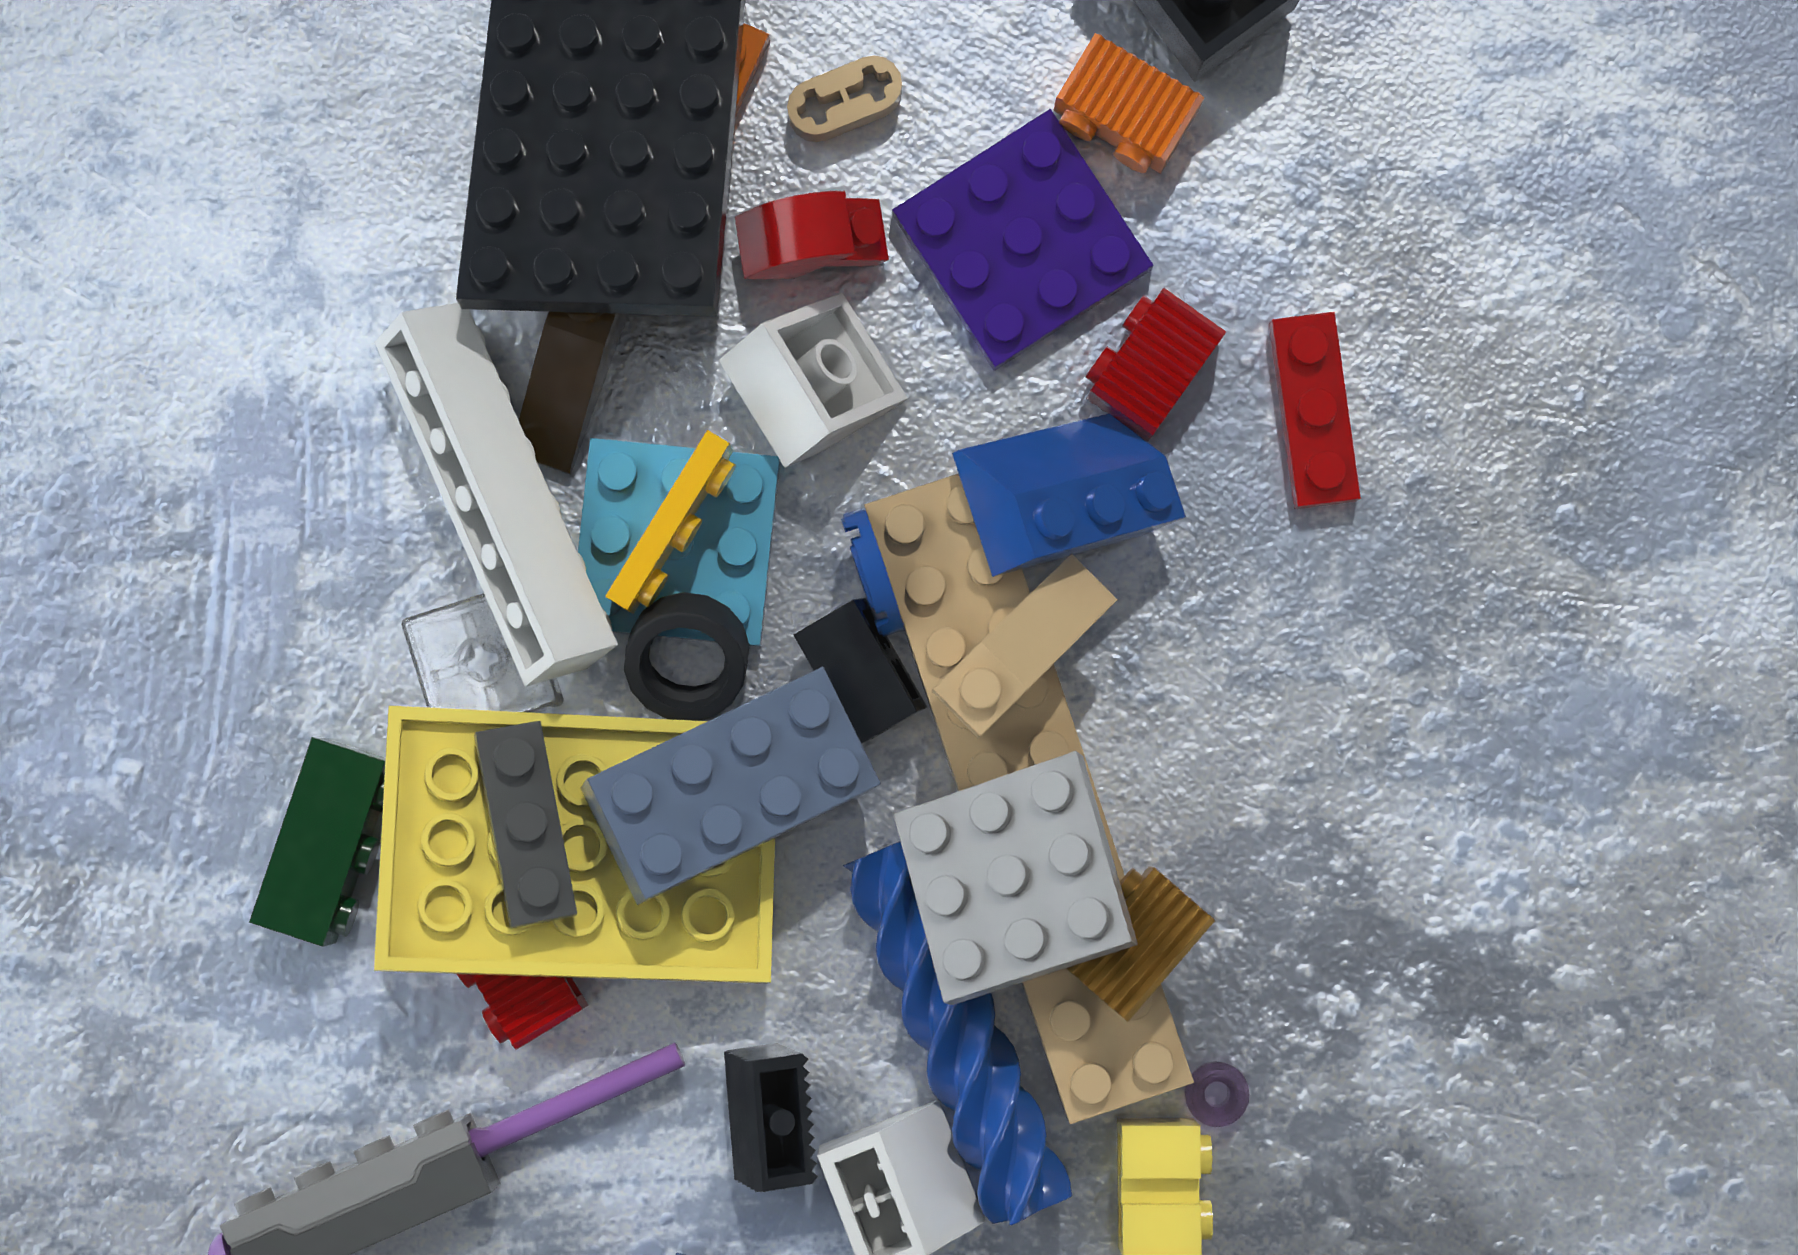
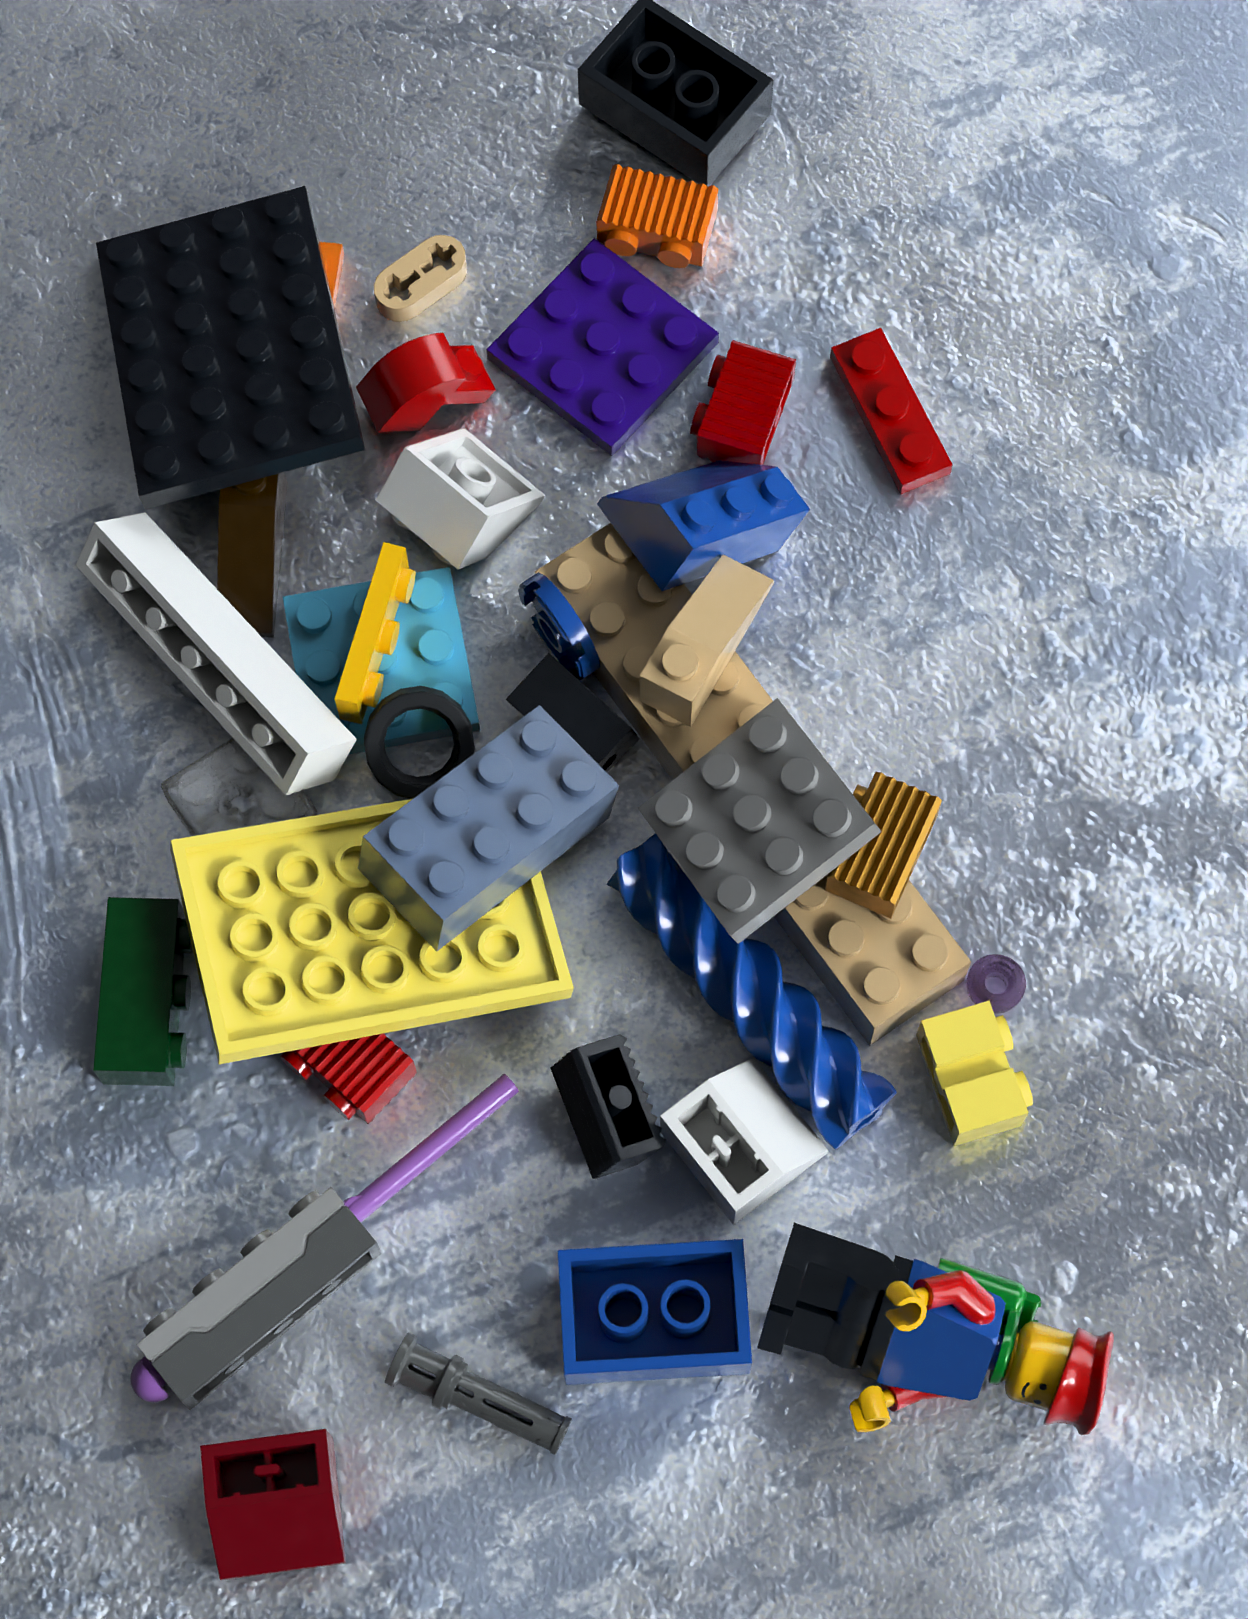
camera: 15 degrees left, 15 degrees down
dark grey plate [474,721,577,929] -> none

